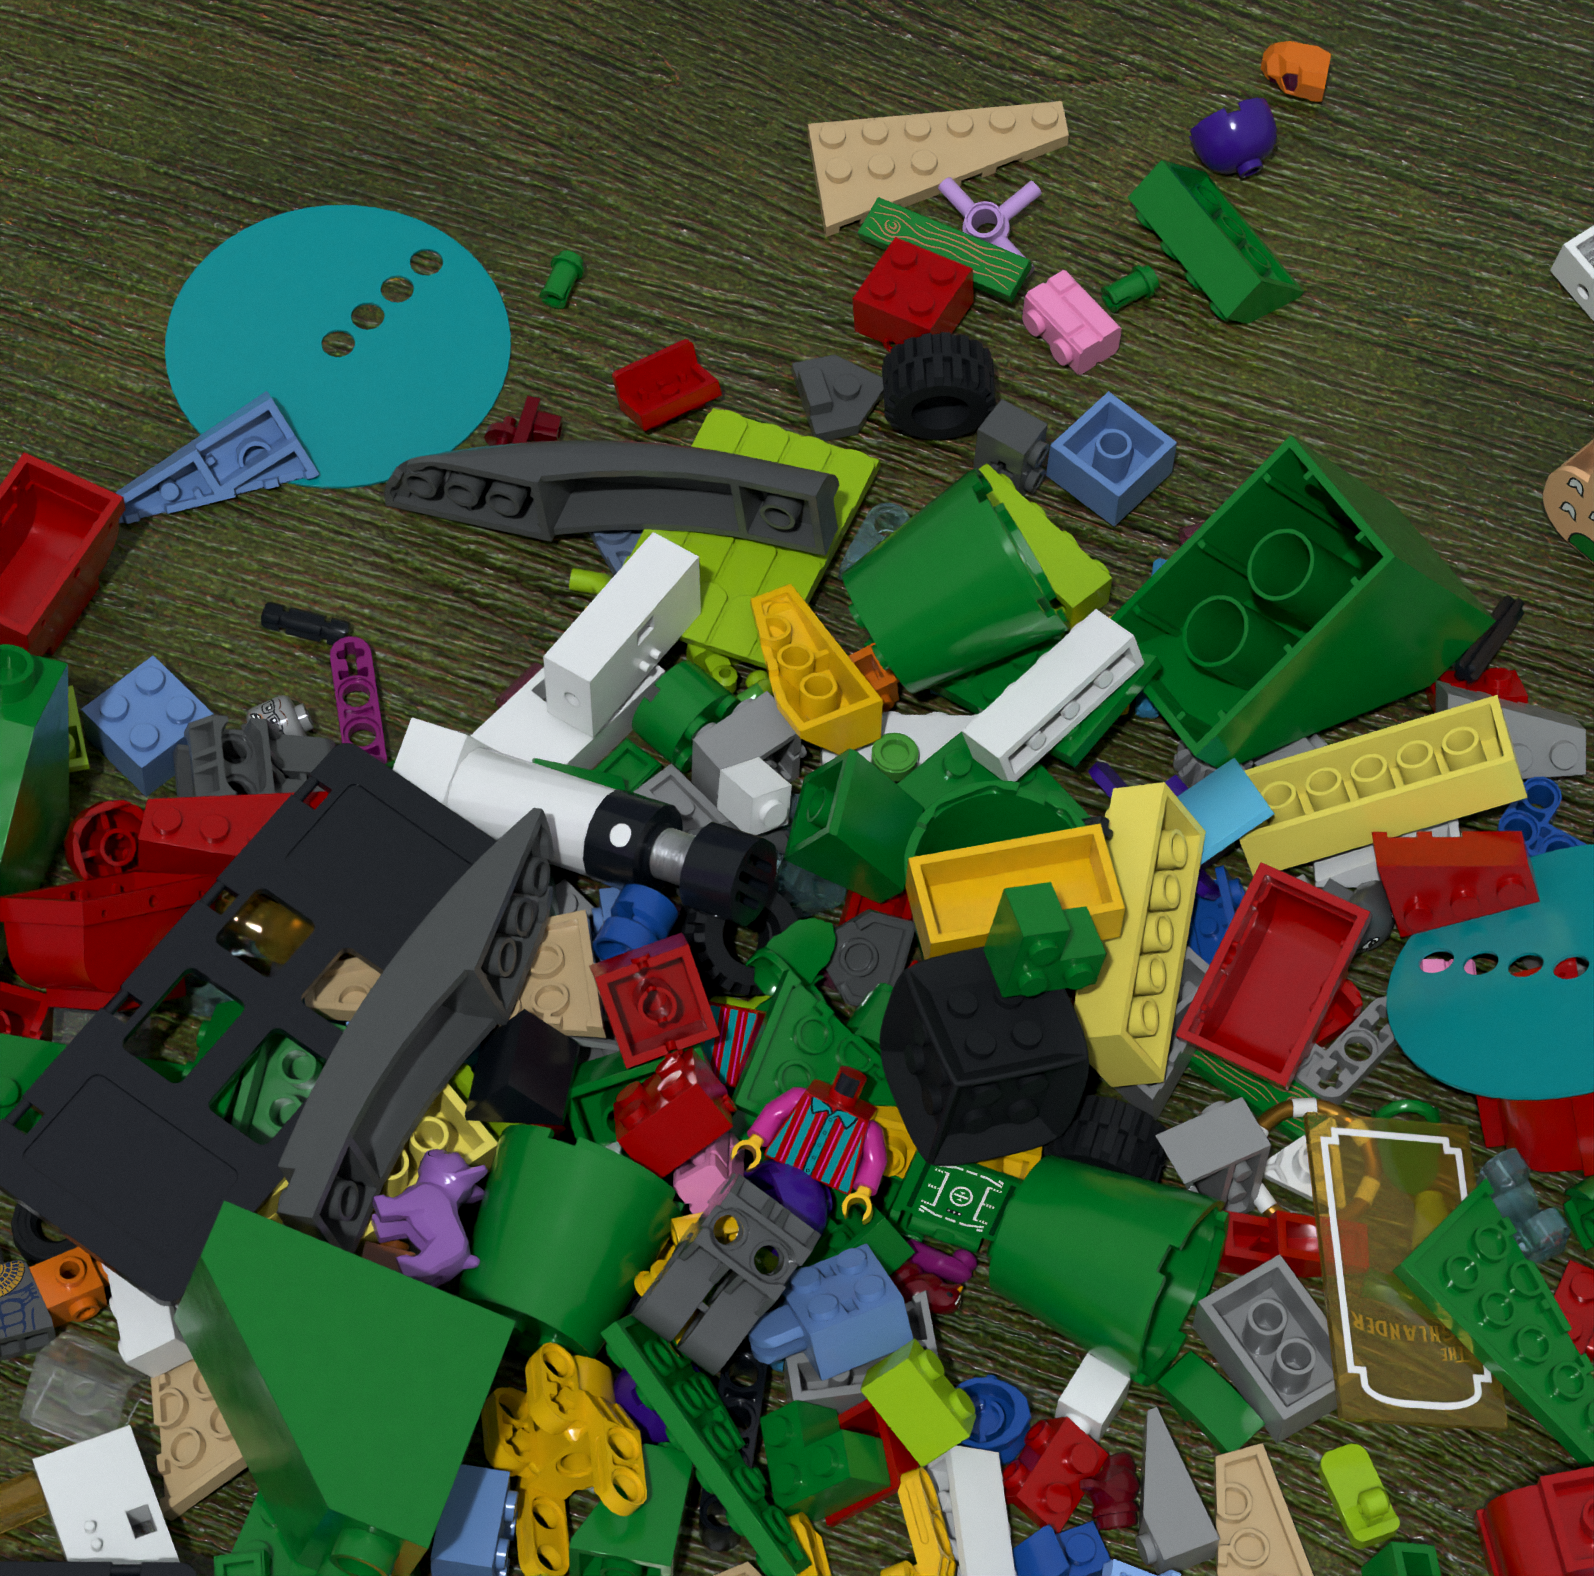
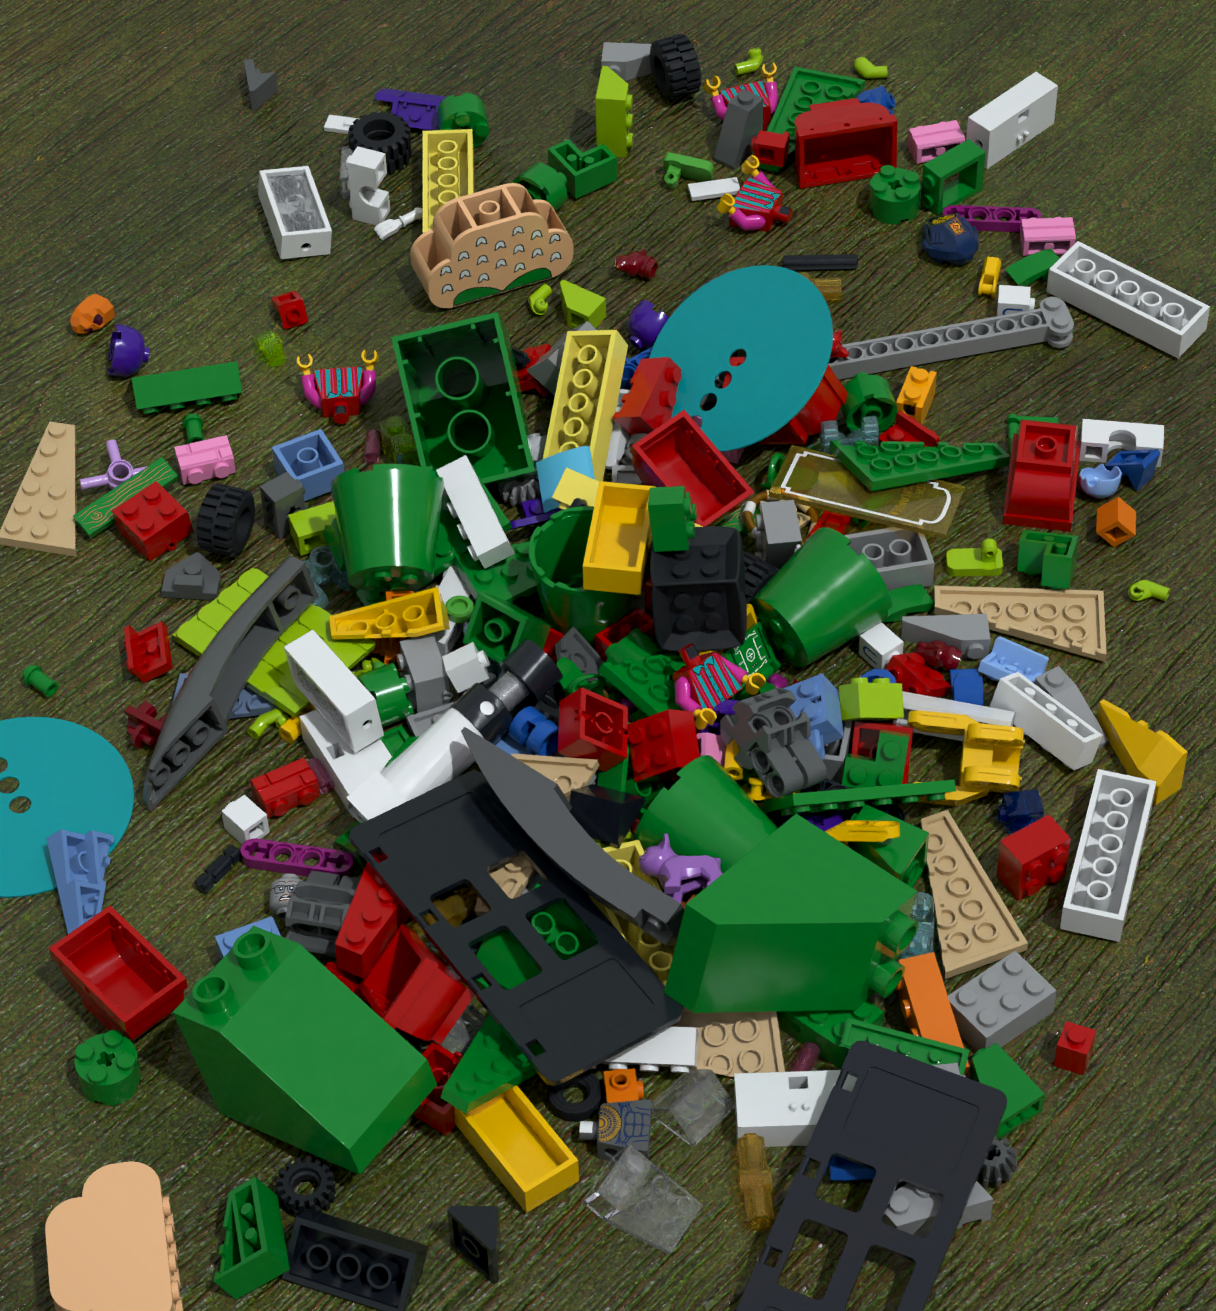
camera: 65 degrees left, 10 degrees down
none -> white brick [222,795,270,844]
none -> red brick [250,757,320,819]
none -> clear neon green hair [253,330,285,367]
none -> red bracket [271,291,308,329]
none -> torso [296,350,379,424]
none -> clear pink piece [789,1042,820,1072]

